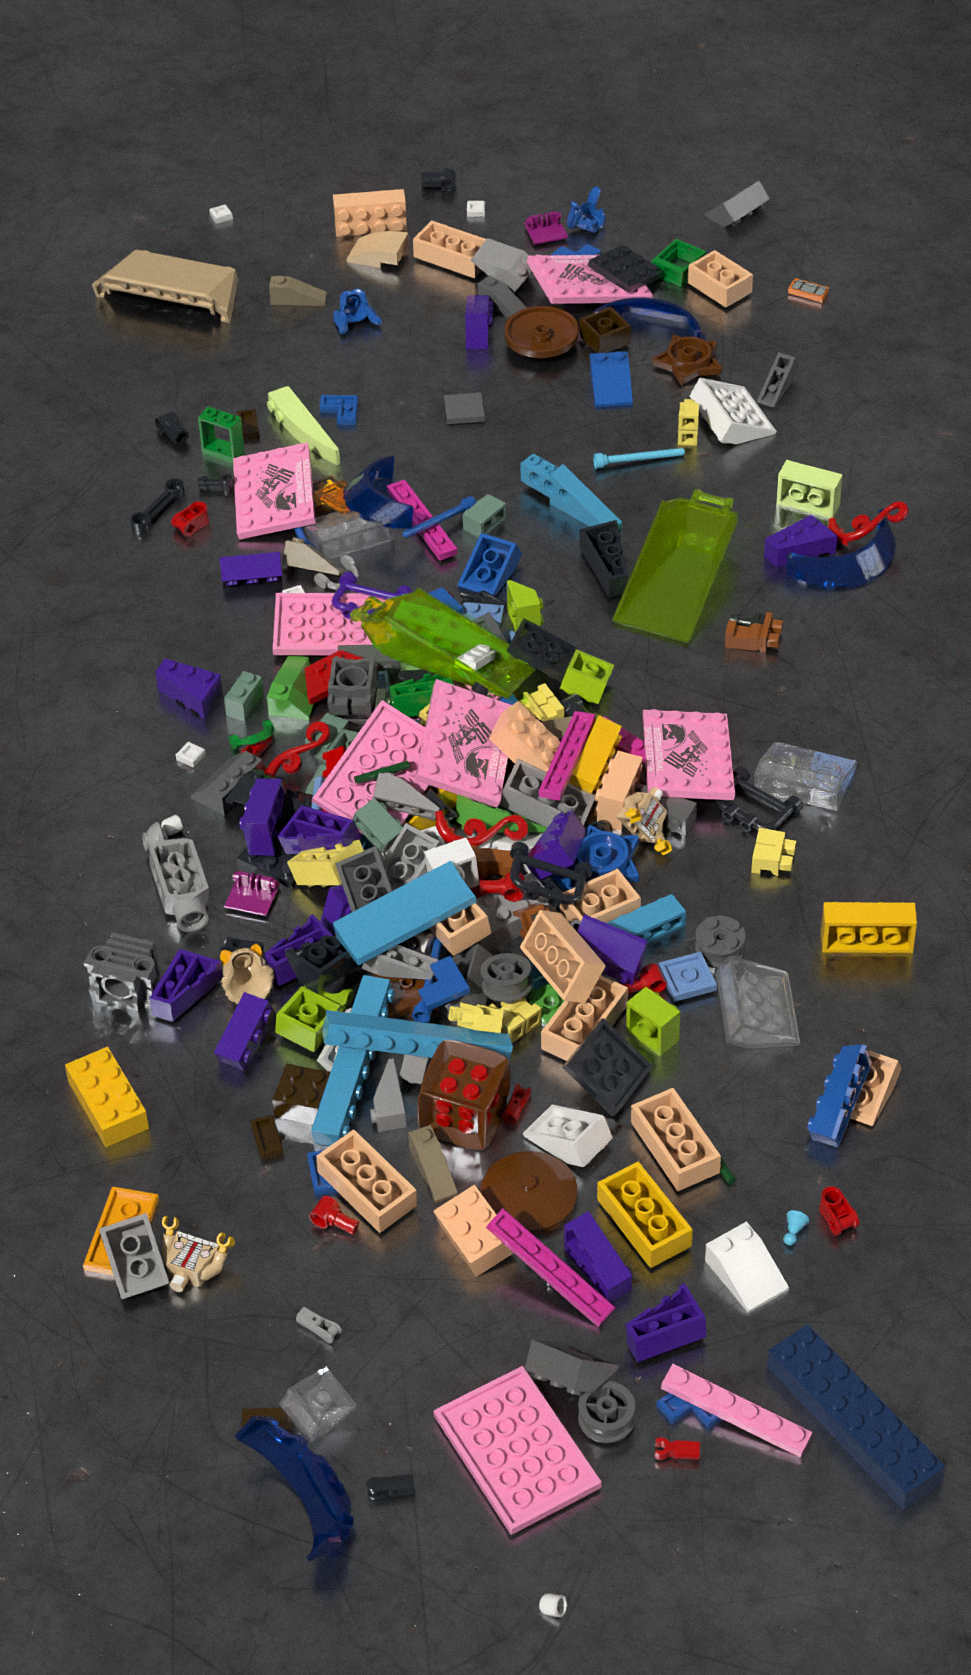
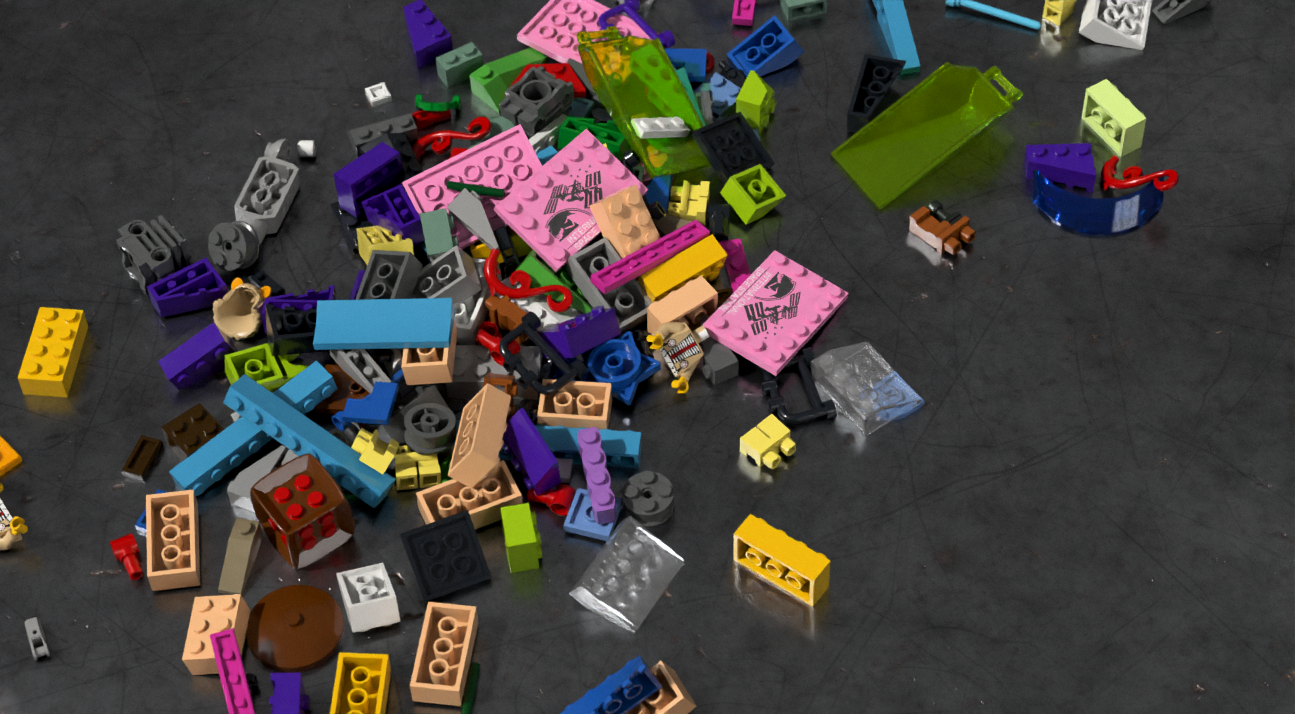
camera: 35 degrees right, 5 degrees up
magenta hinge [224,870,280,916] -> none
white brick [424,838,479,889] -> none
red bar [502,1084,532,1125] -> none
none -> dark grey wheel [208,221,259,271]
none -> medium lavender brick [578,427,617,525]

